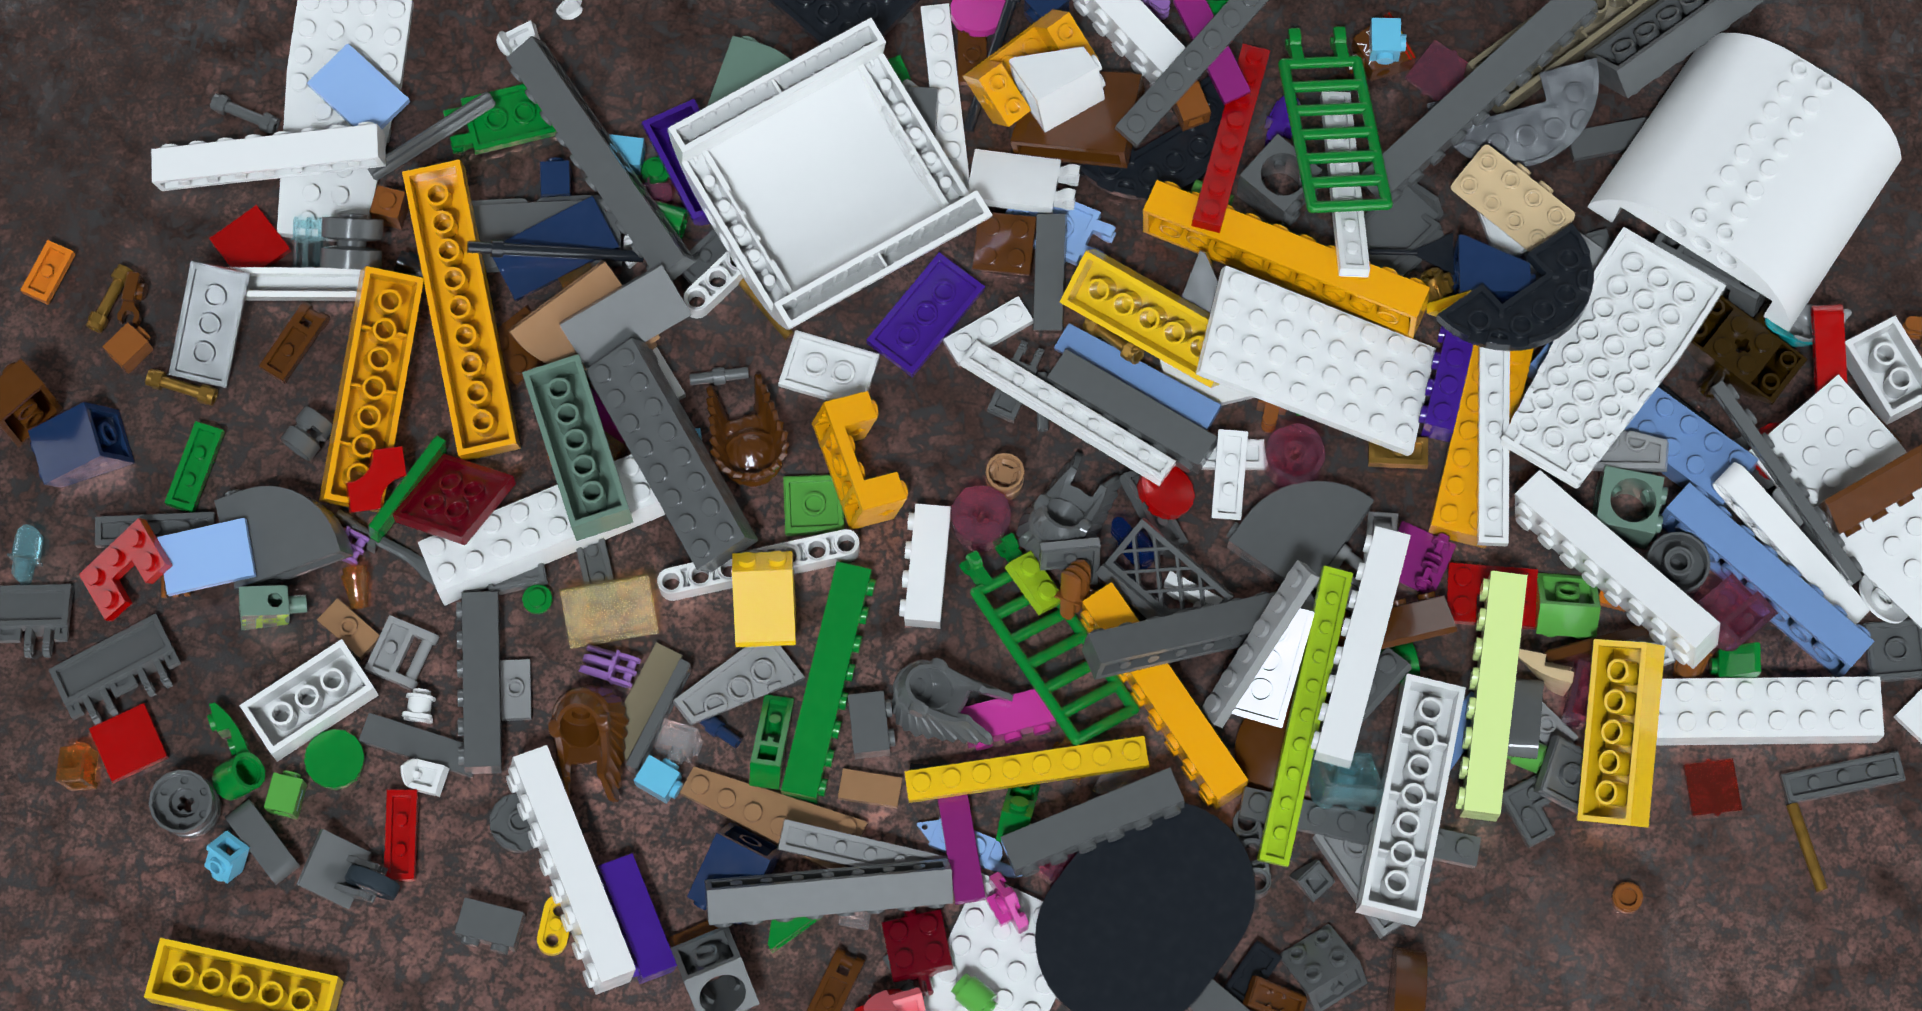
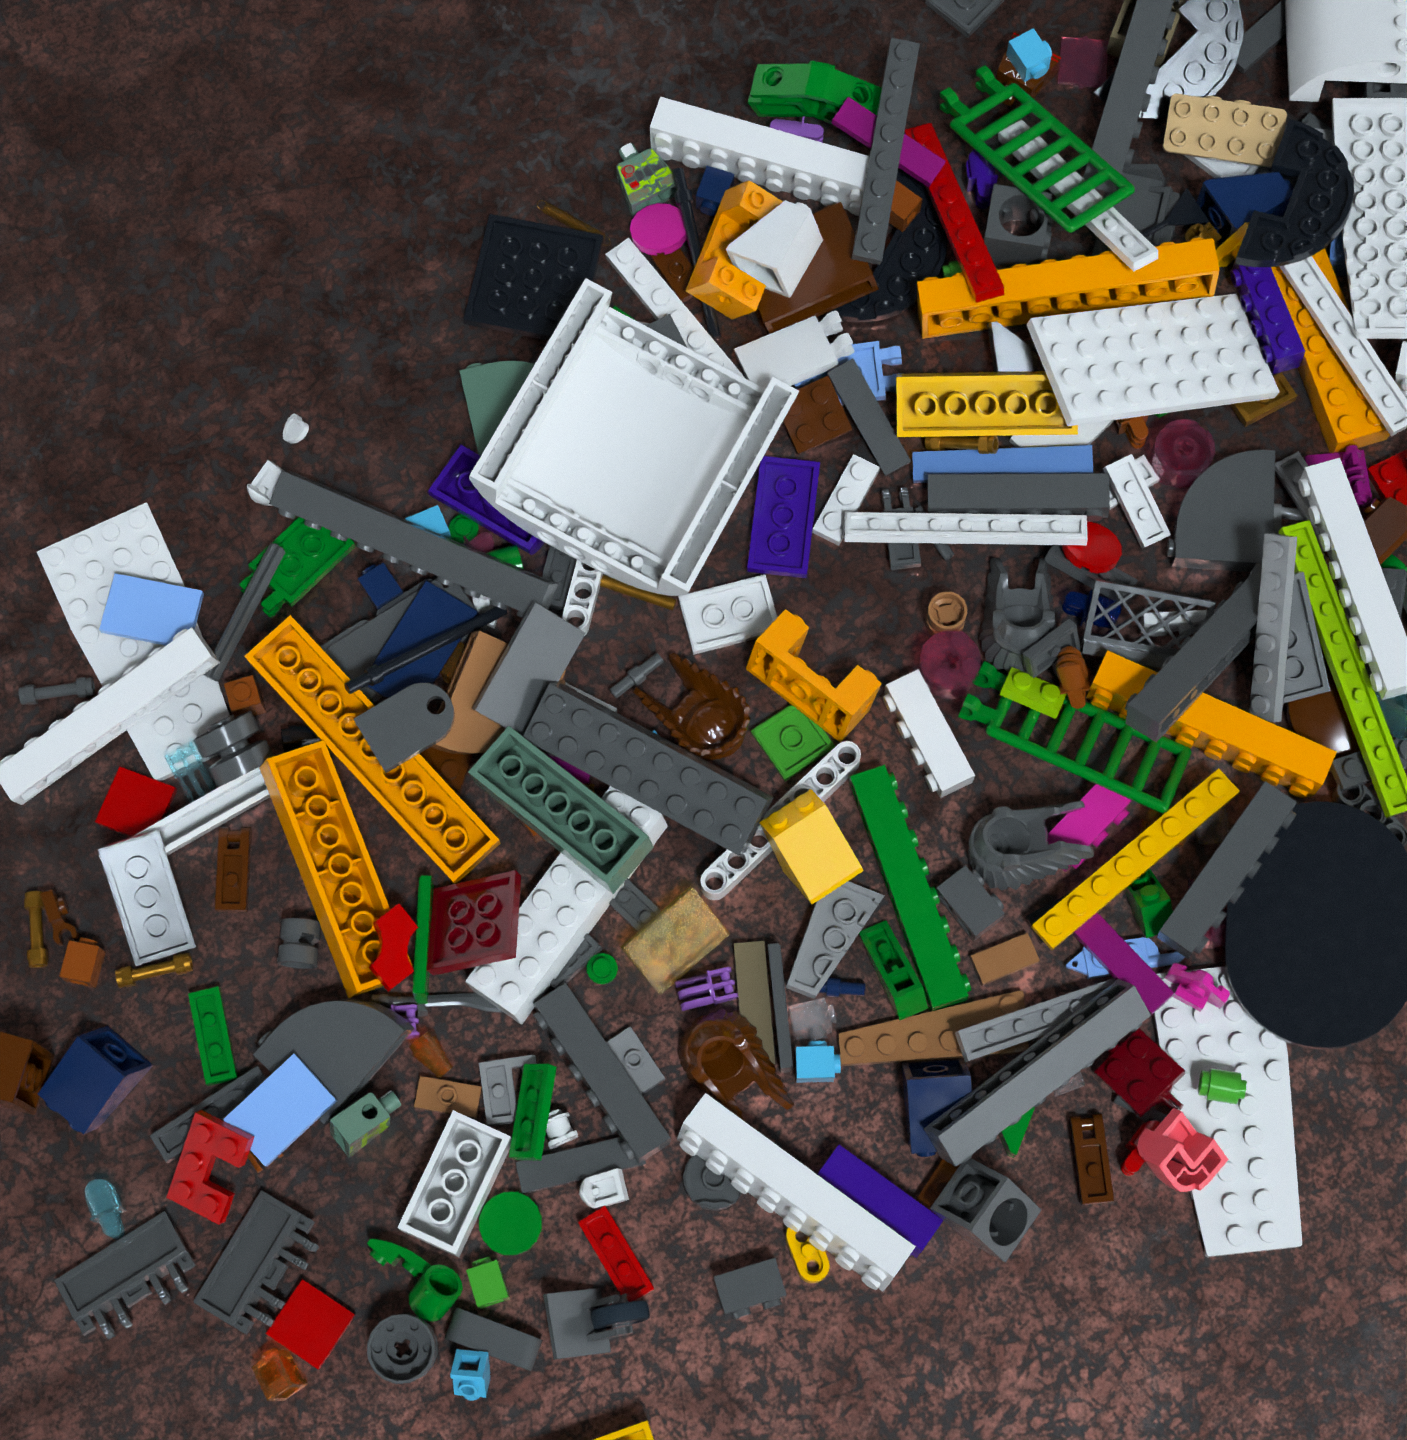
camera: 30 degrees left, 0 degrees up
none -> dark grey tile [353,683,455,773]
none -> green plate [509,1064,557,1161]

